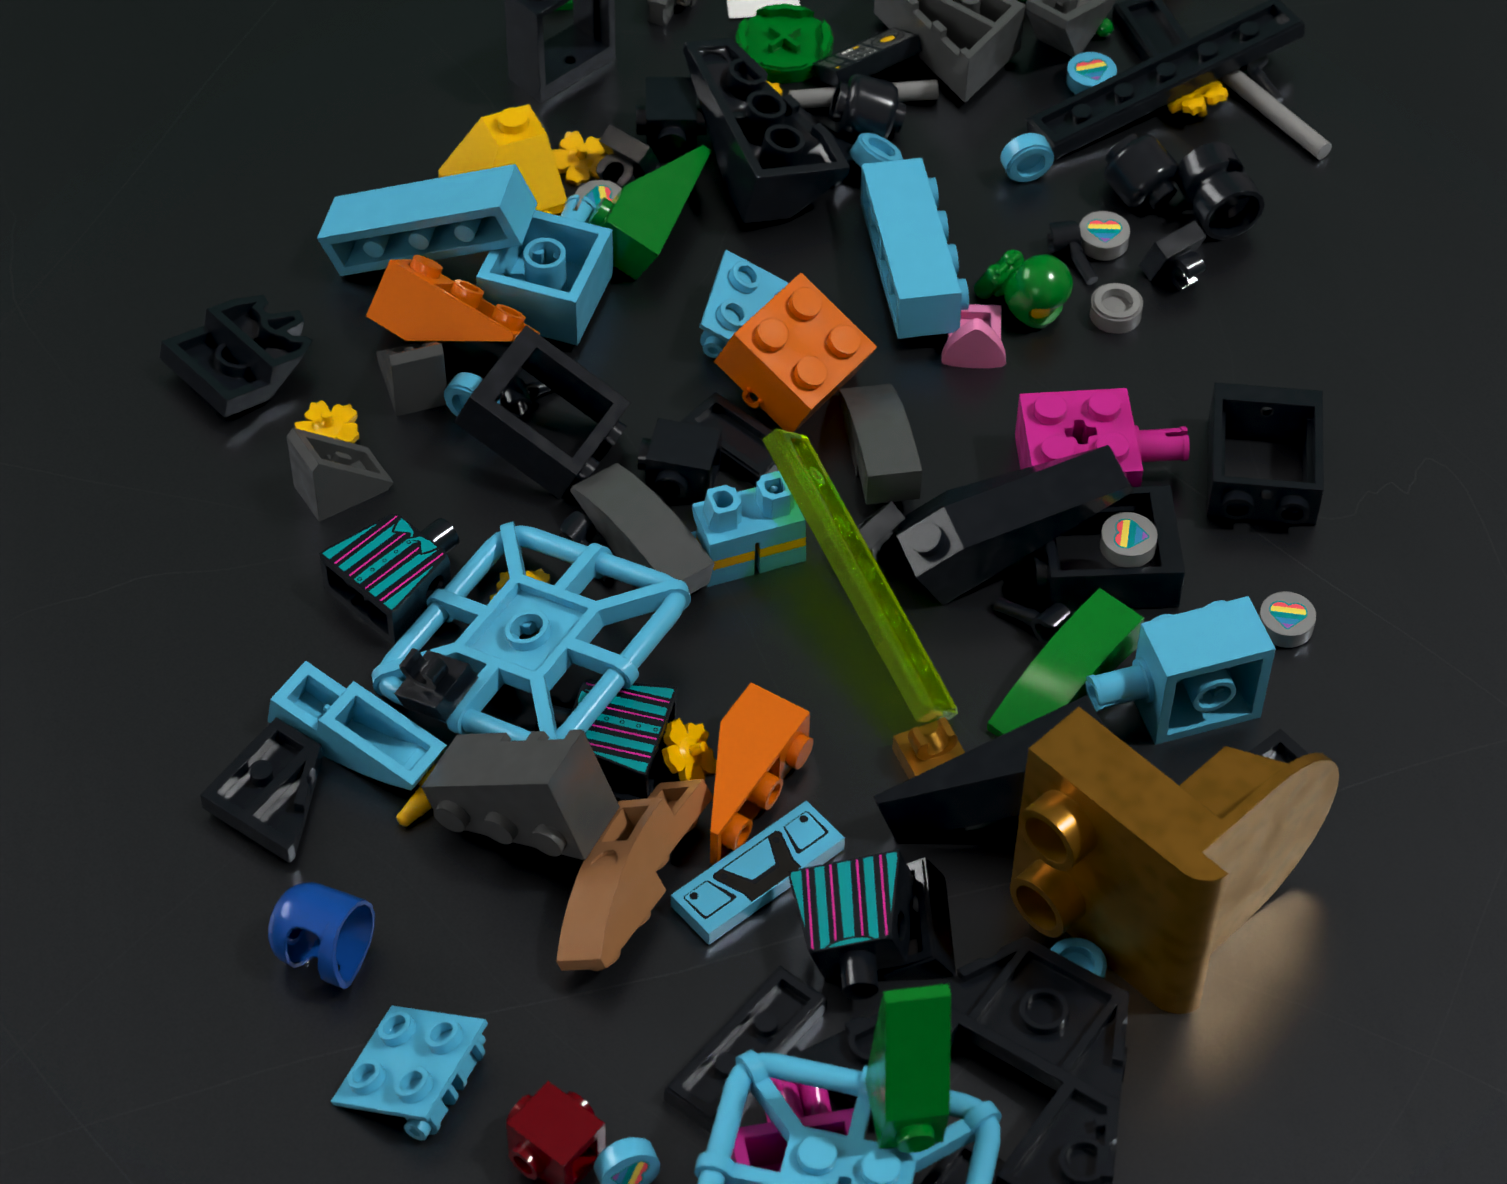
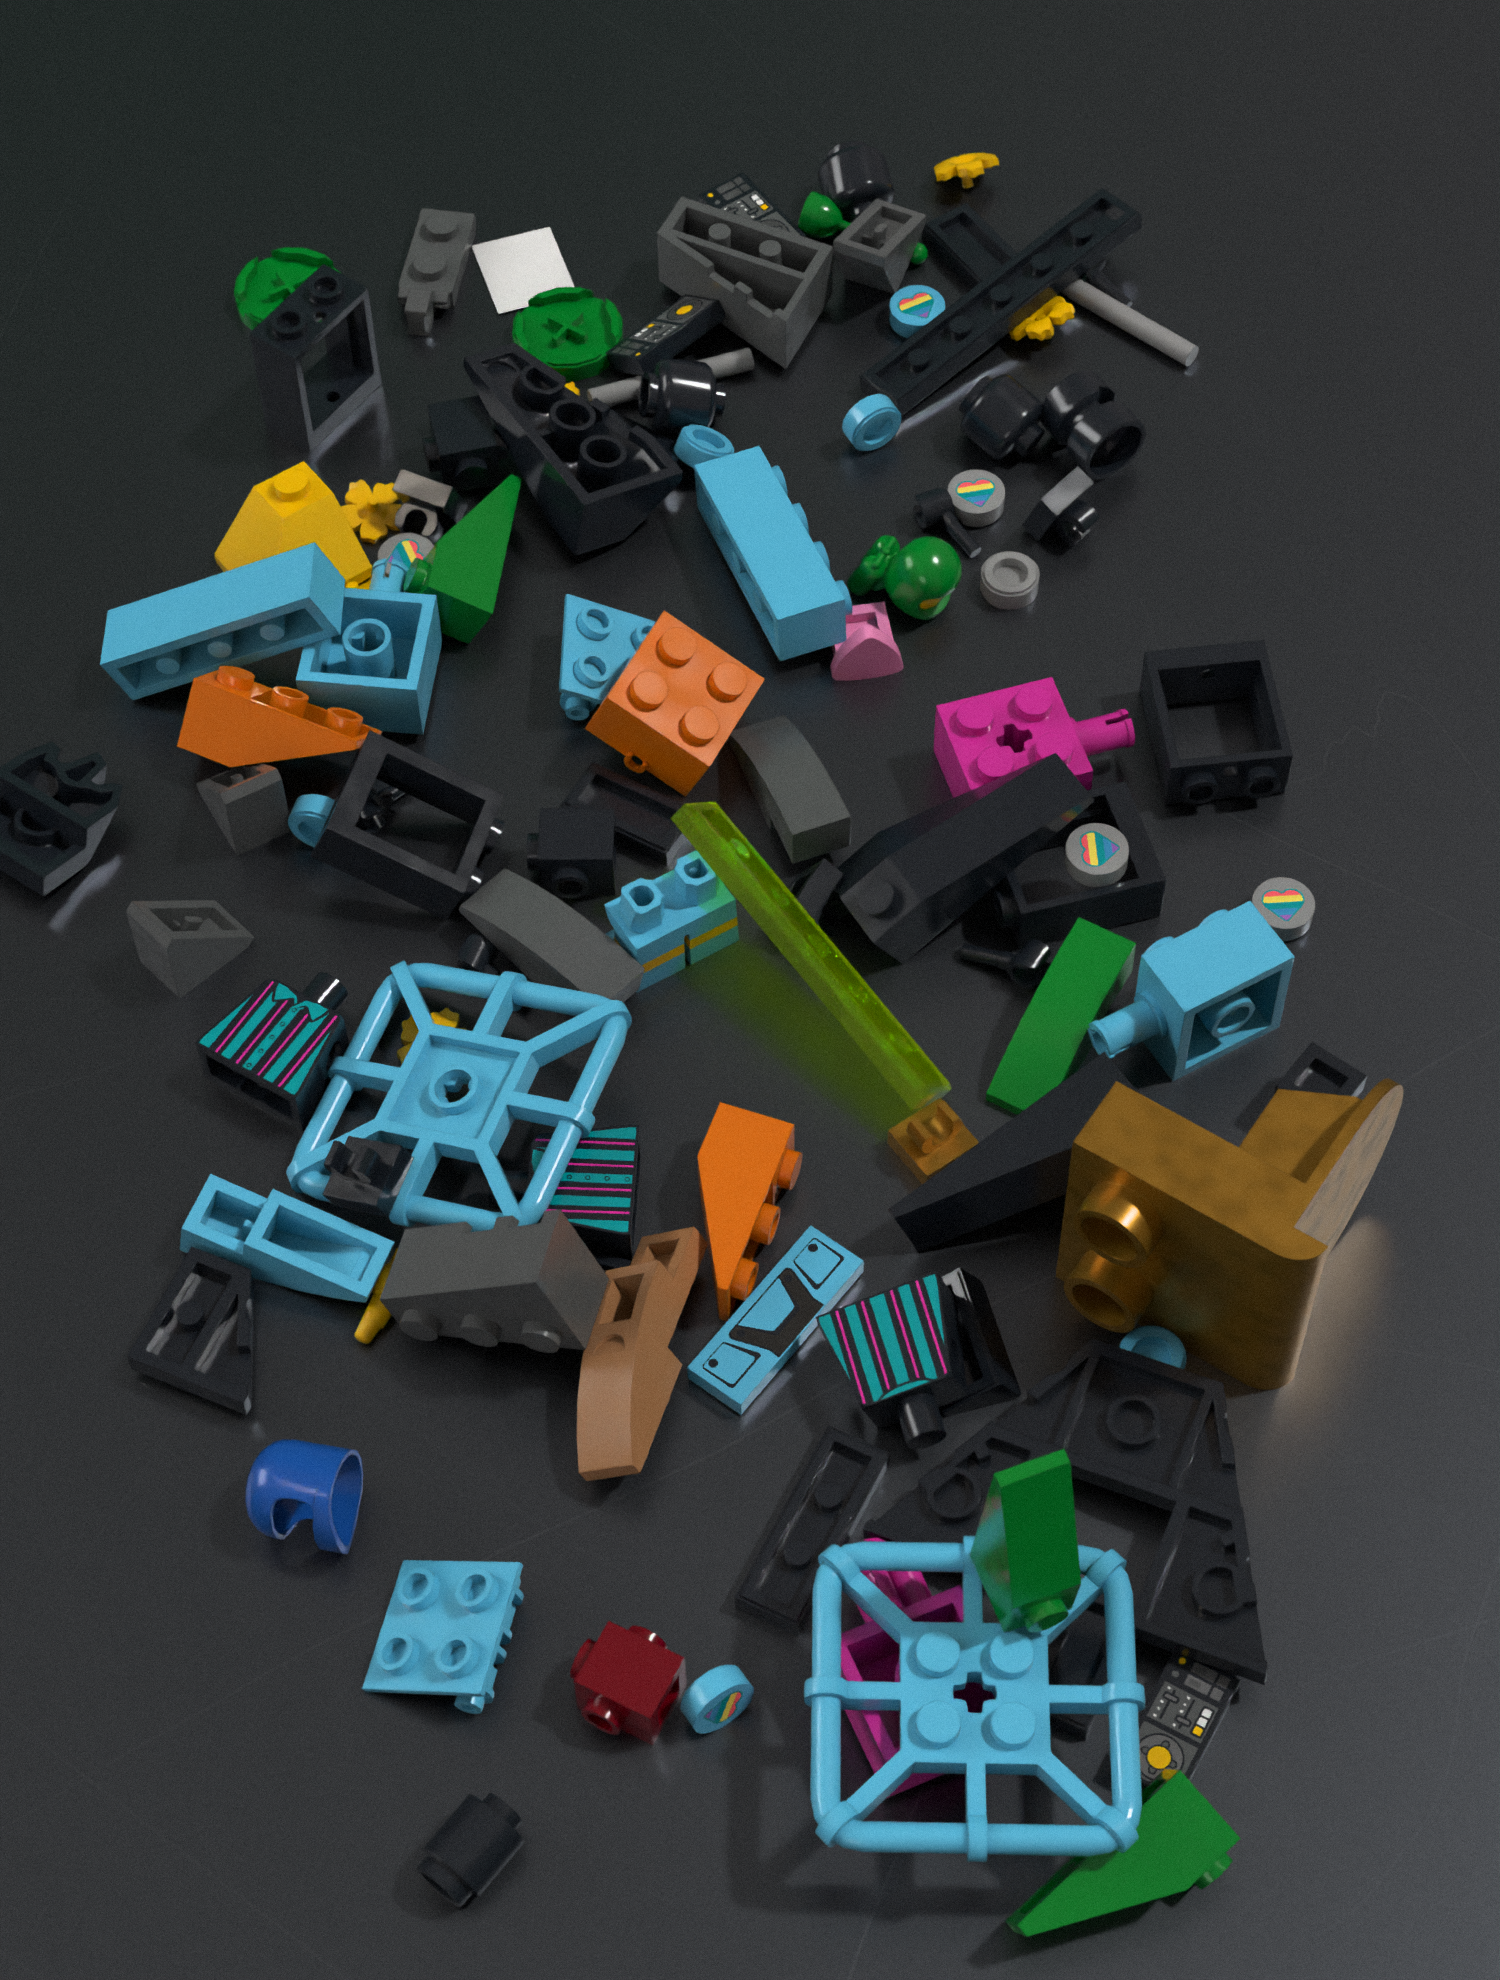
camera: 10 degrees left, 5 degrees up
yellow plant [295,400,360,443] -> none
yellow plant [662,718,717,781] -> none

